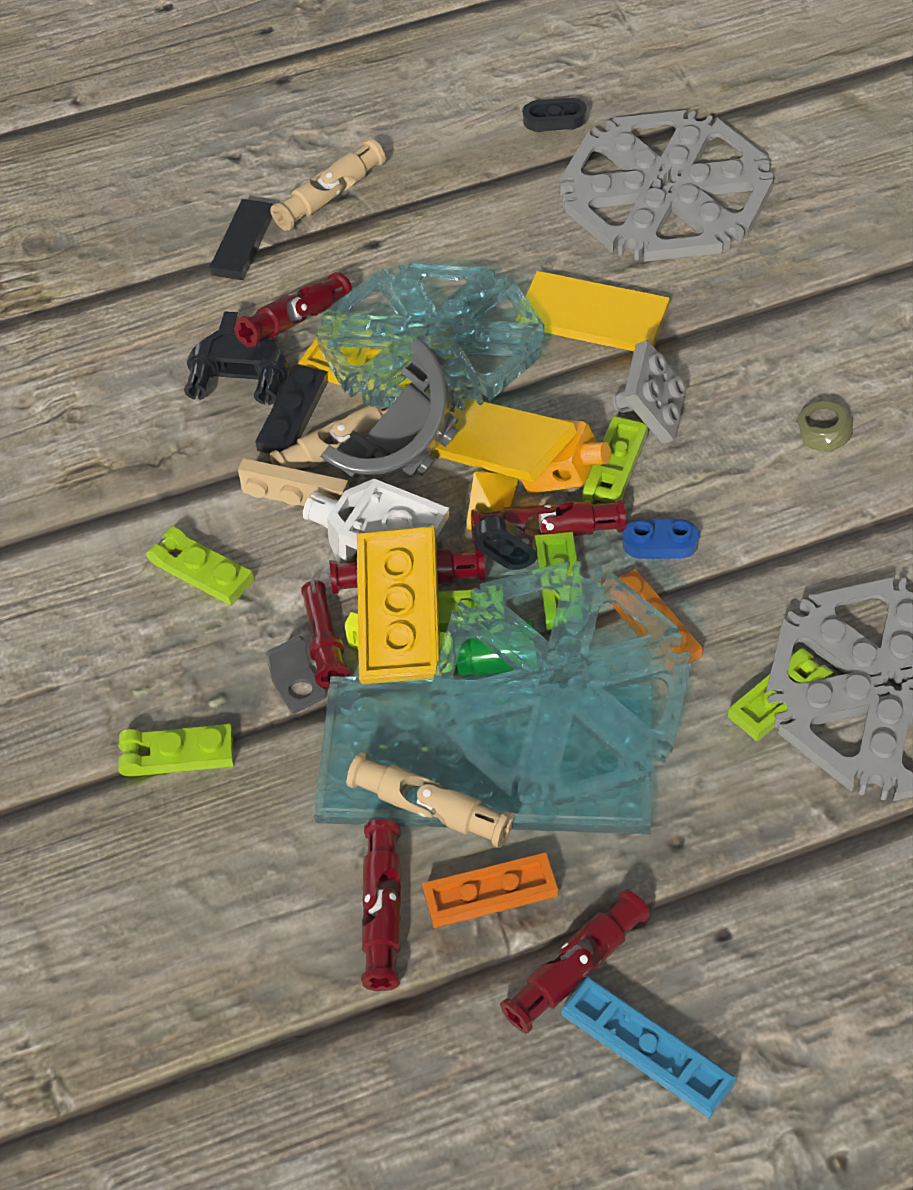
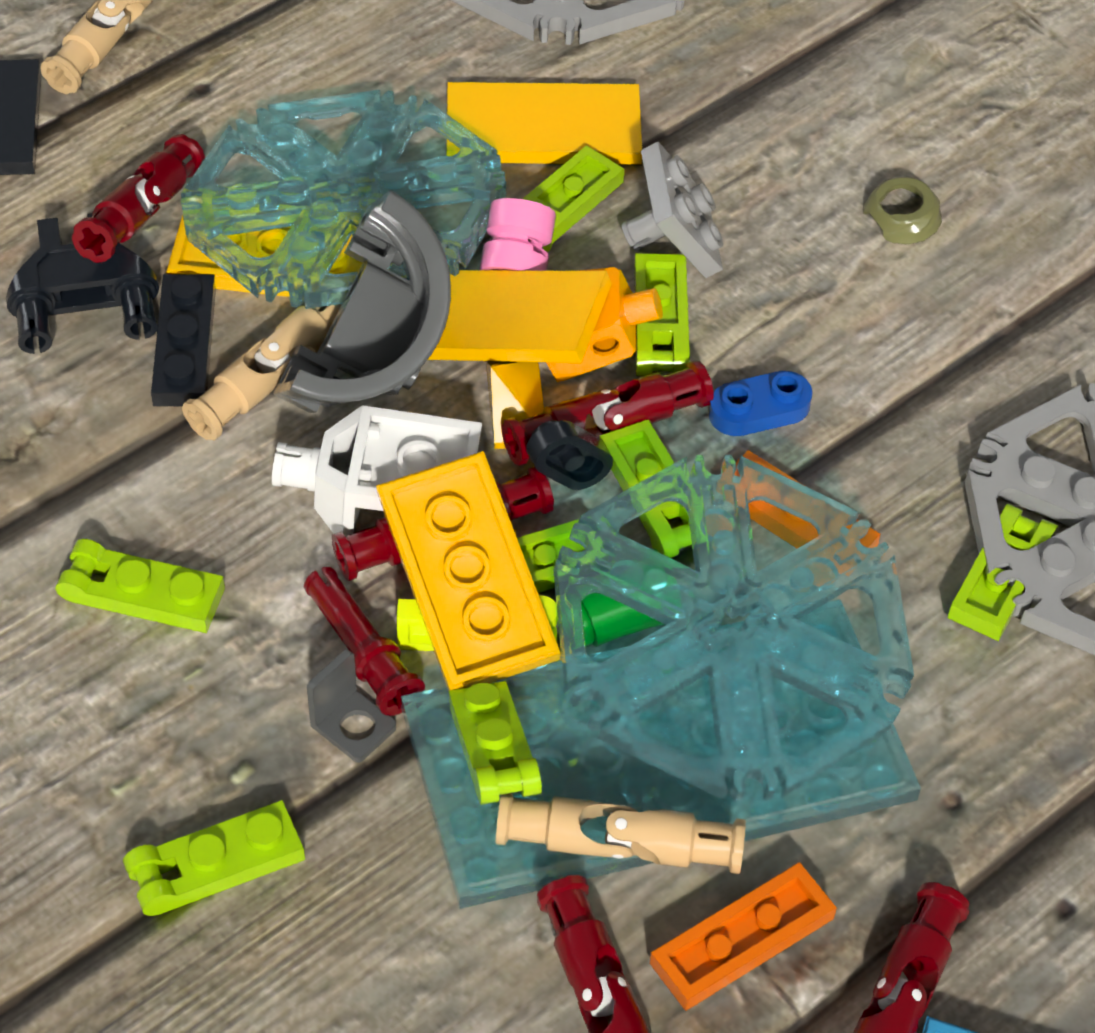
camera: 25 degrees left, 0 degrees up
tan plate [238,458,349,506] -> none
none -> lime plate [448,681,542,805]
none -> bright pink wheel [479,198,556,271]
none -> lime plate [523,145,624,253]

